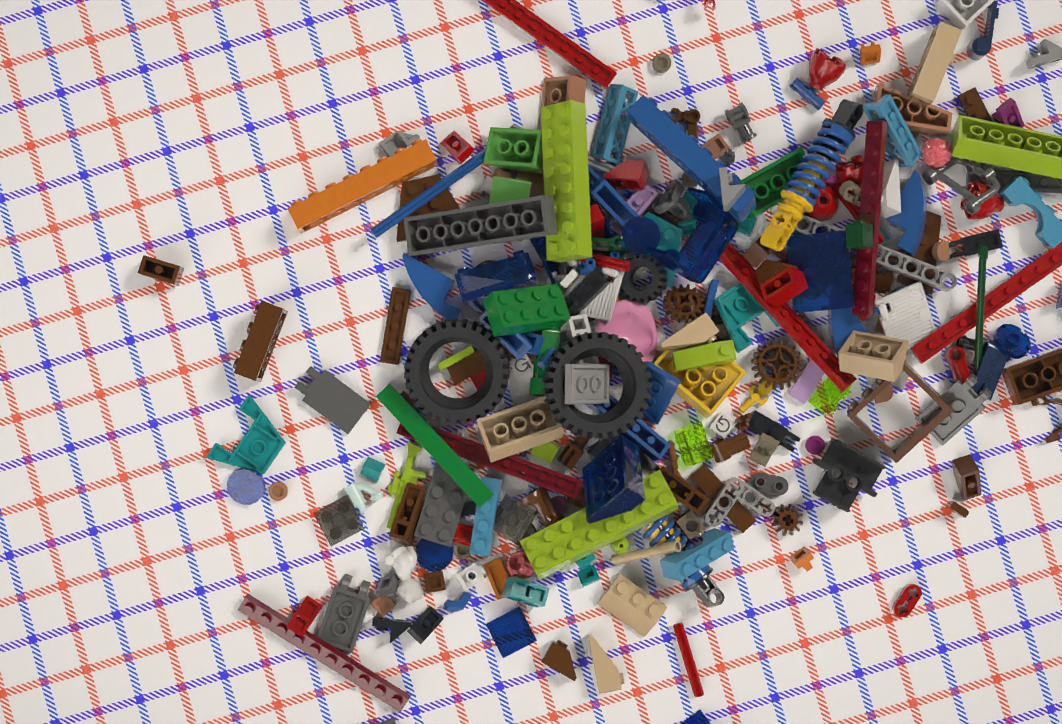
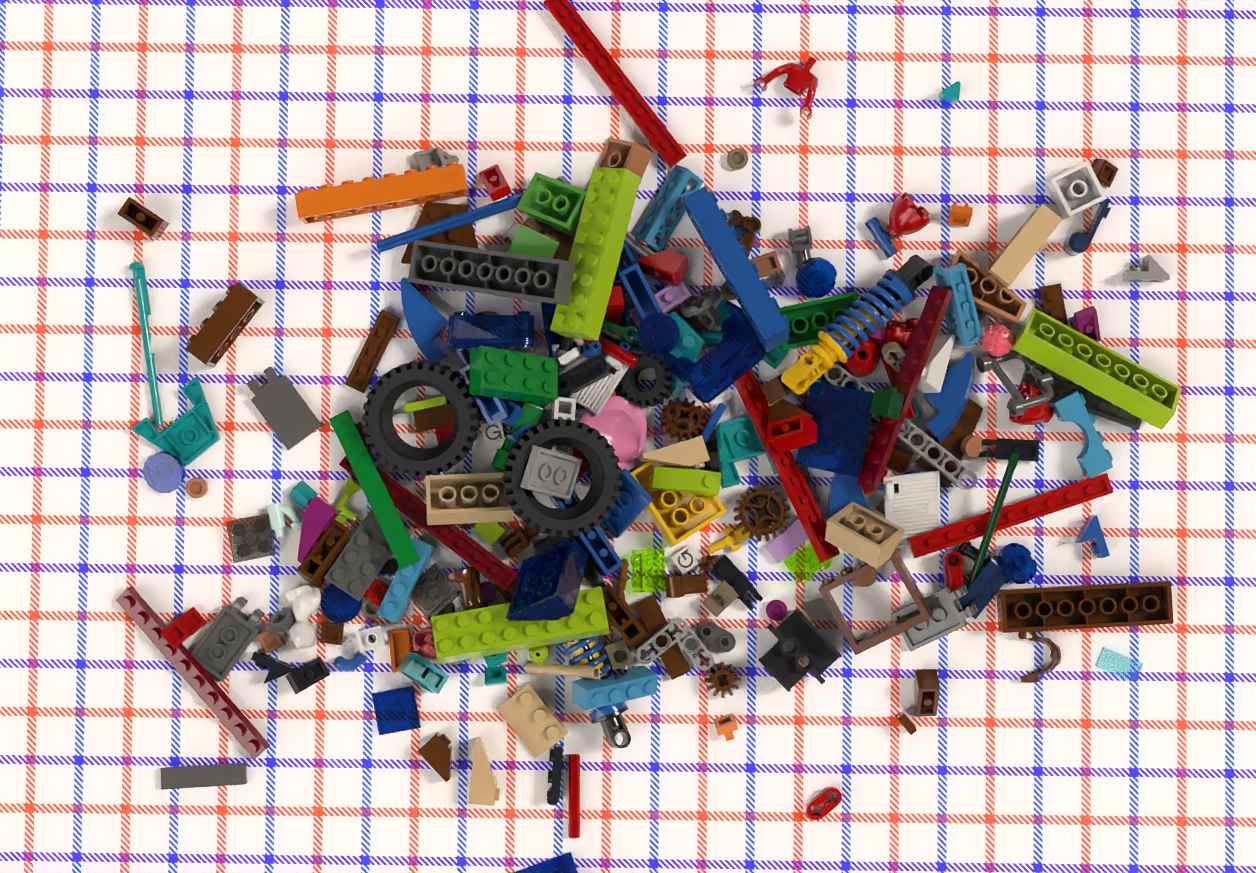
camera: 10 degrees right, 0 degrees up
light grey slope [719,167,746,211] -> none
none -> teal bar [128,261,164,426]
none -> magenta slope [297,496,341,563]
none -> black hinge [546,744,563,806]
none -> clear blue tile [795,257,837,298]

